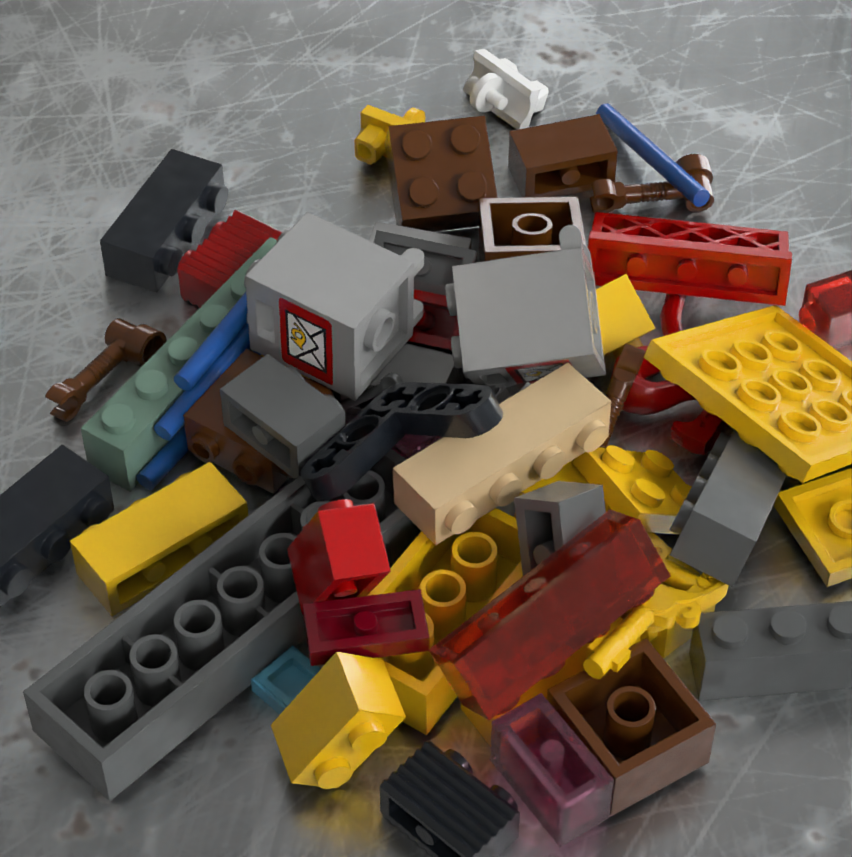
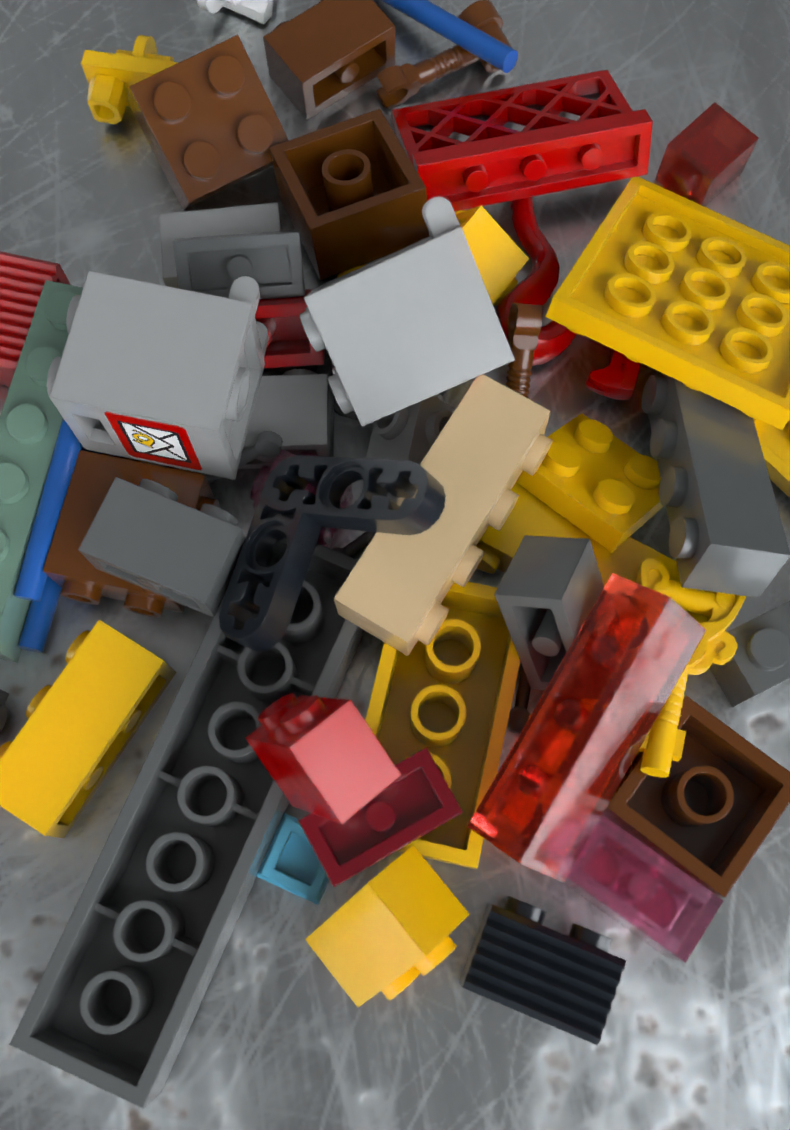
camera: 20 degrees left, 25 degrees up
blue bar [174,292,248,391] -> none

